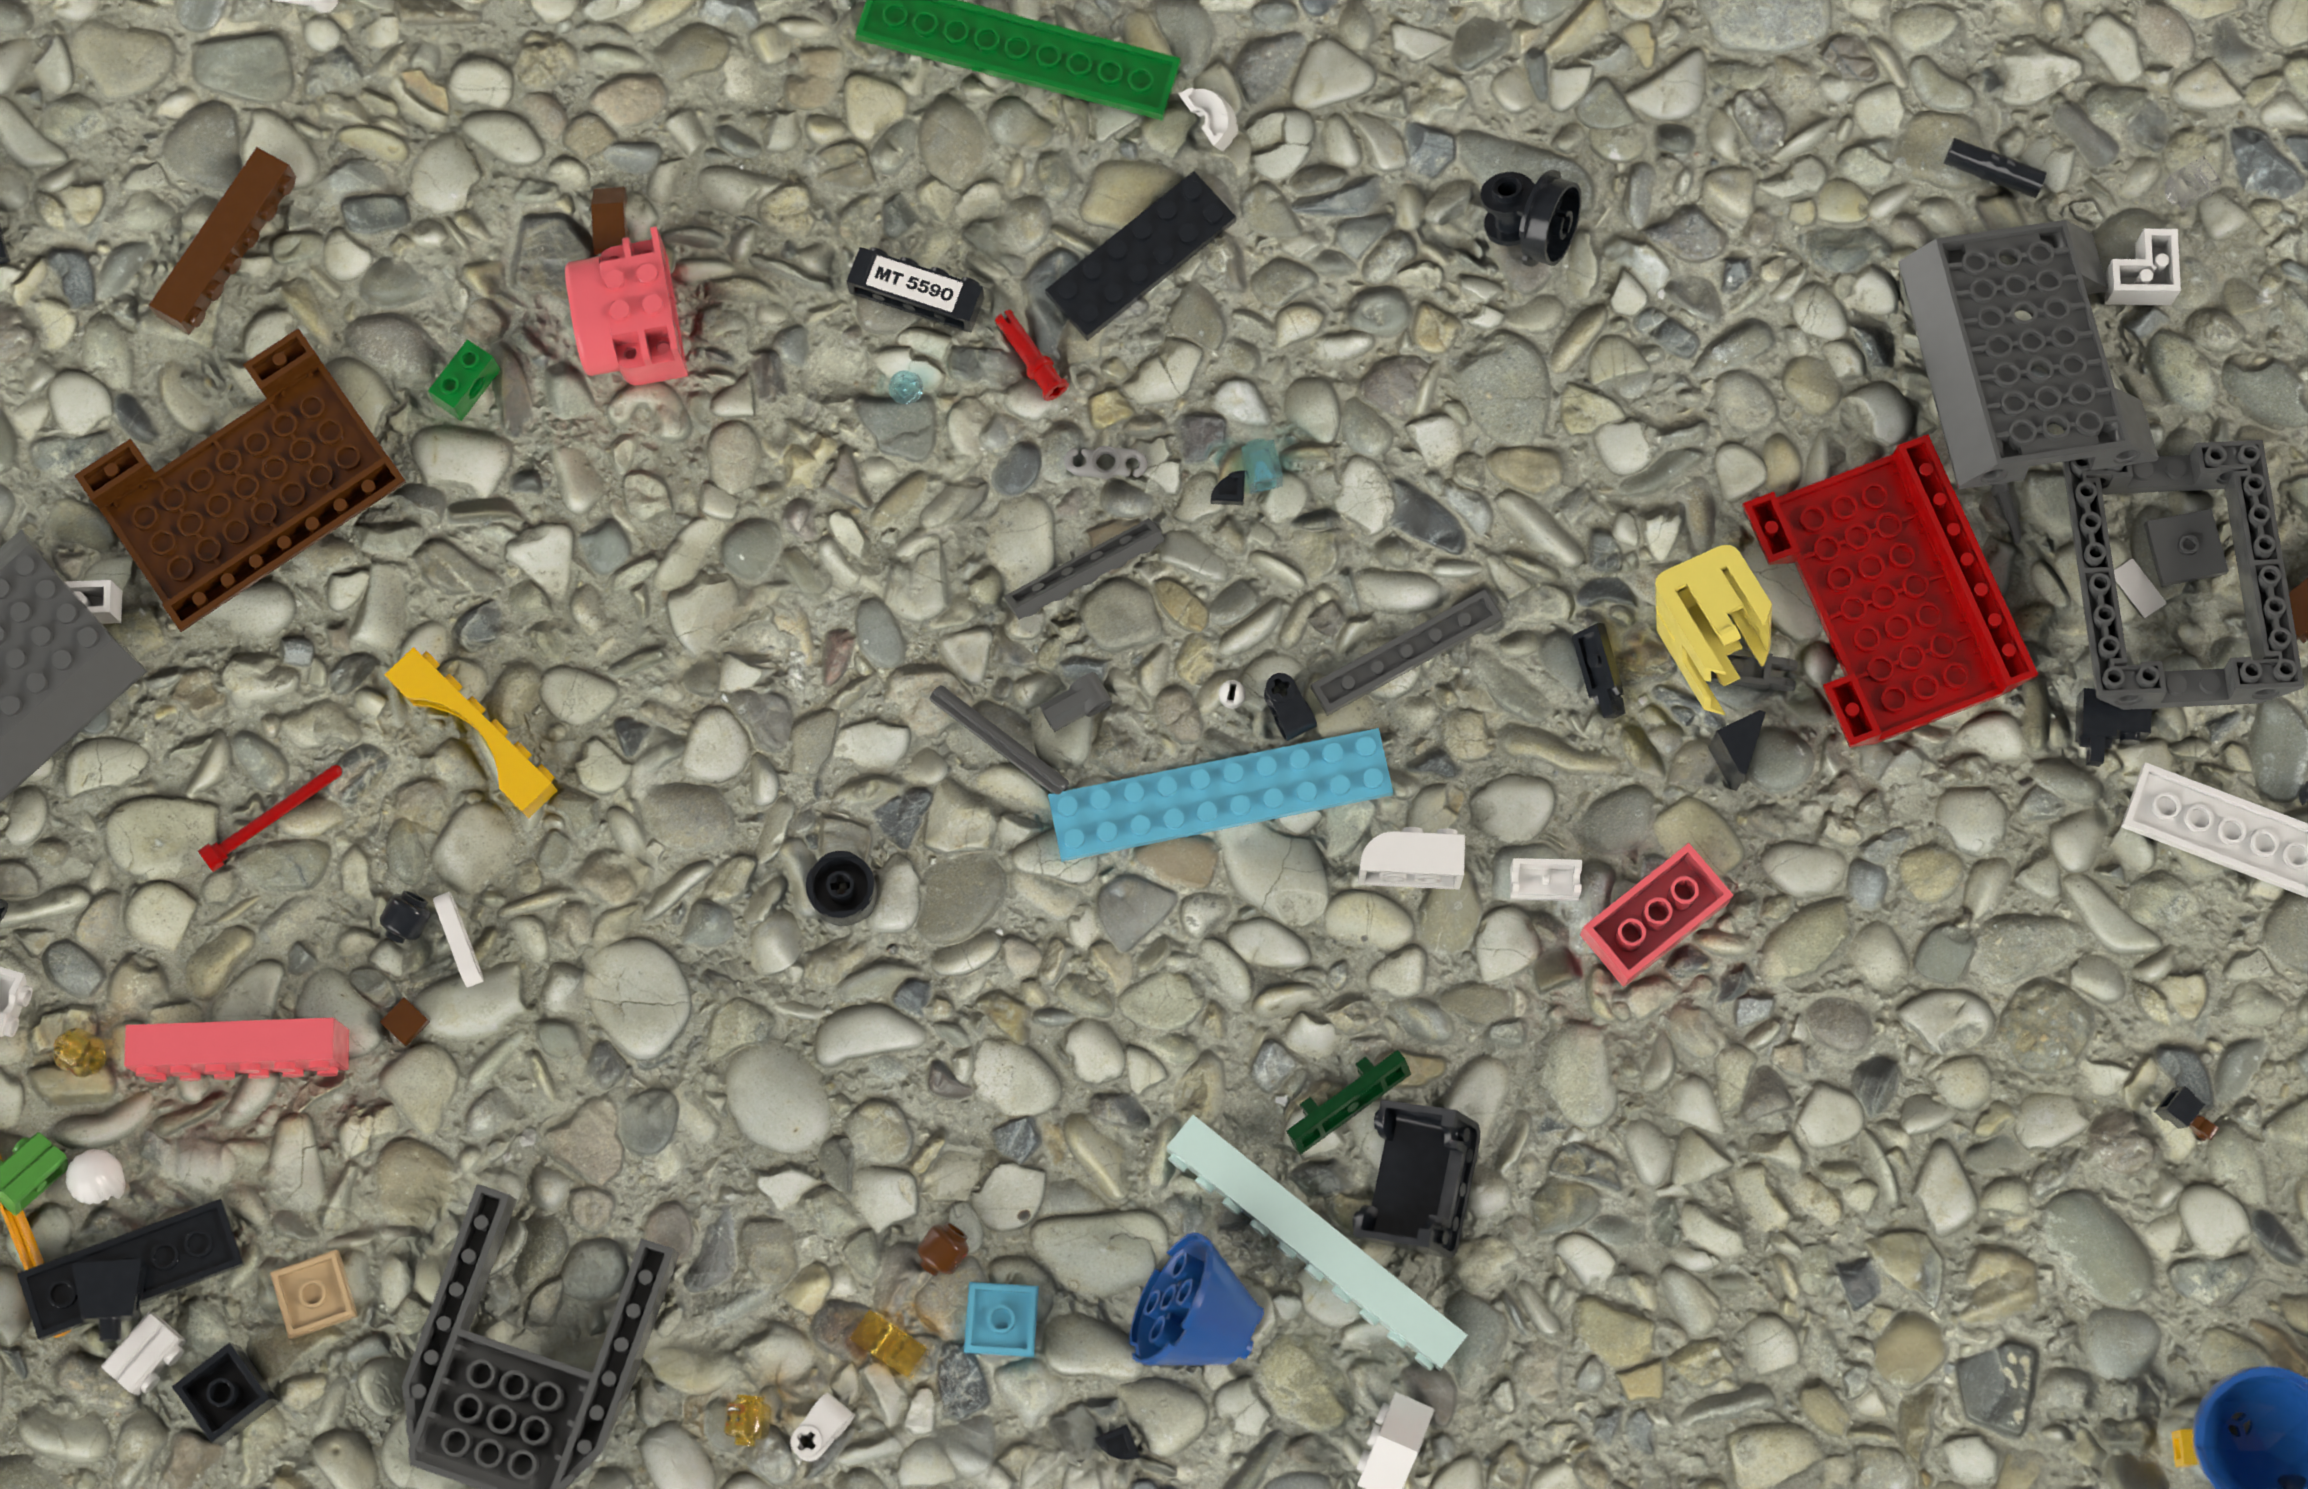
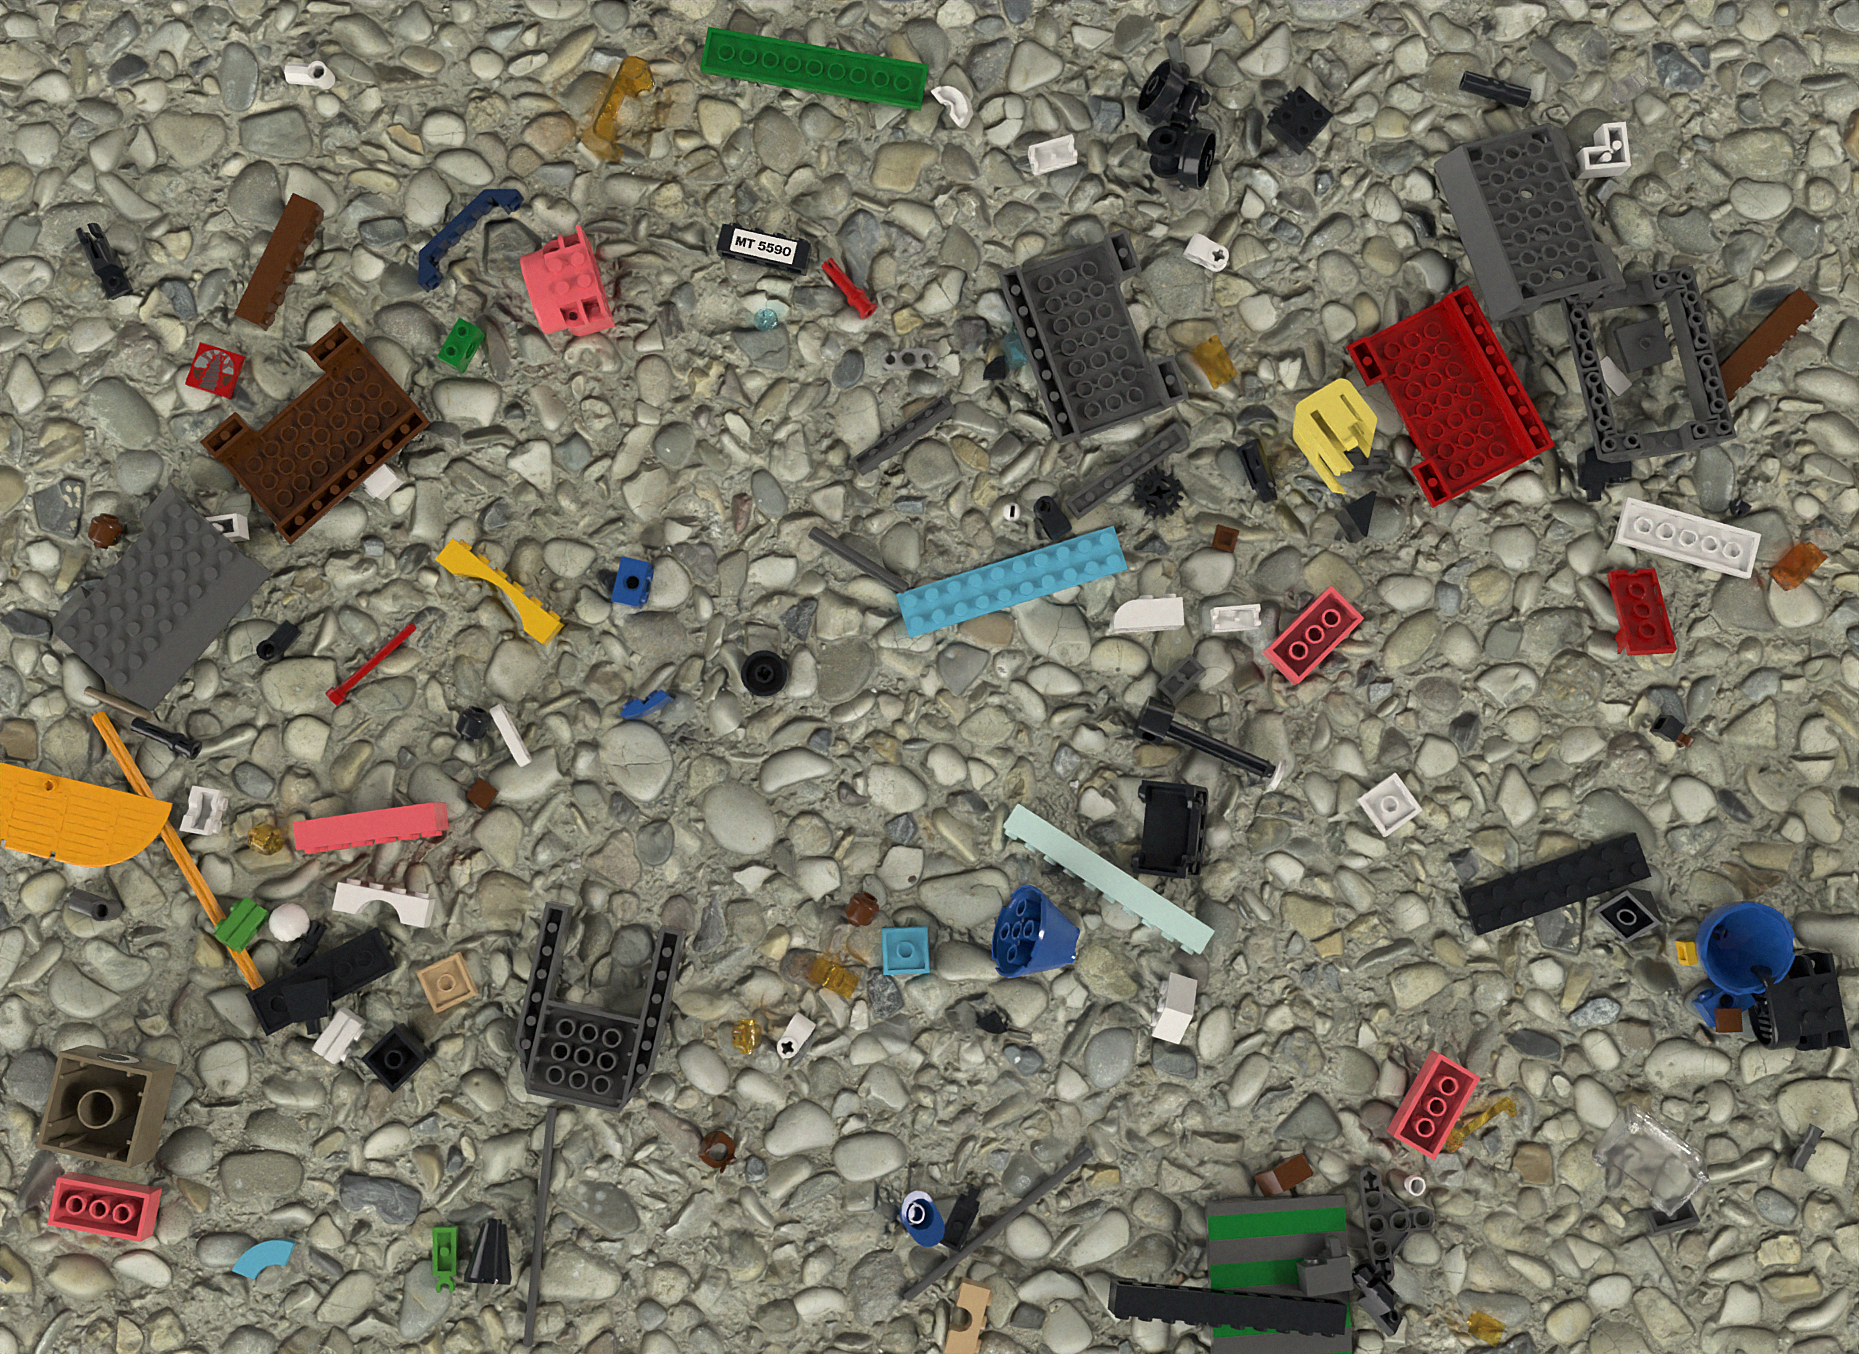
camera: 10 degrees left, 10 degrees up
reddish brown slope [591,186,629,255] -> none
dark grey piece [1040,672,1112,733] -> none
black plate [1045,171,1236,341] -> none
dark green hinge [1286,1050,1411,1155] -> none
none -> red tile [185,342,246,400]
none -> black piece [256,619,302,663]
none -> black pin [290,921,328,967]
none -> white arch [332,878,436,928]
none -> white brick [363,464,404,501]
none -> dark blue slope [418,189,524,293]
none -> clear yellow windscreen [580,55,656,162]
none -> blue brick [611,556,654,609]
none -> blue slope [620,689,674,720]
none -> dark grey slope [997,228,1189,443]
none -> white hinge [1028,134,1078,176]
none -> black piece [1132,696,1287,791]
none -> black gear [1133,470,1184,520]
none -> black piece [1136,59,1211,132]
none -> dark grey hinge [1156,654,1206,706]
none -> white piece [1183,233,1229,272]
none -> clear yellow hinge [1193,335,1238,390]
none -> reddish brown tile [1211,524,1240,553]
none -> black brick [1266,86,1334,156]
none -> white tile [1357,773,1423,837]
none -> black plate [1459,832,1652,936]
none -> black slope [1593,887,1662,944]
none -> red piece [1607,568,1677,656]

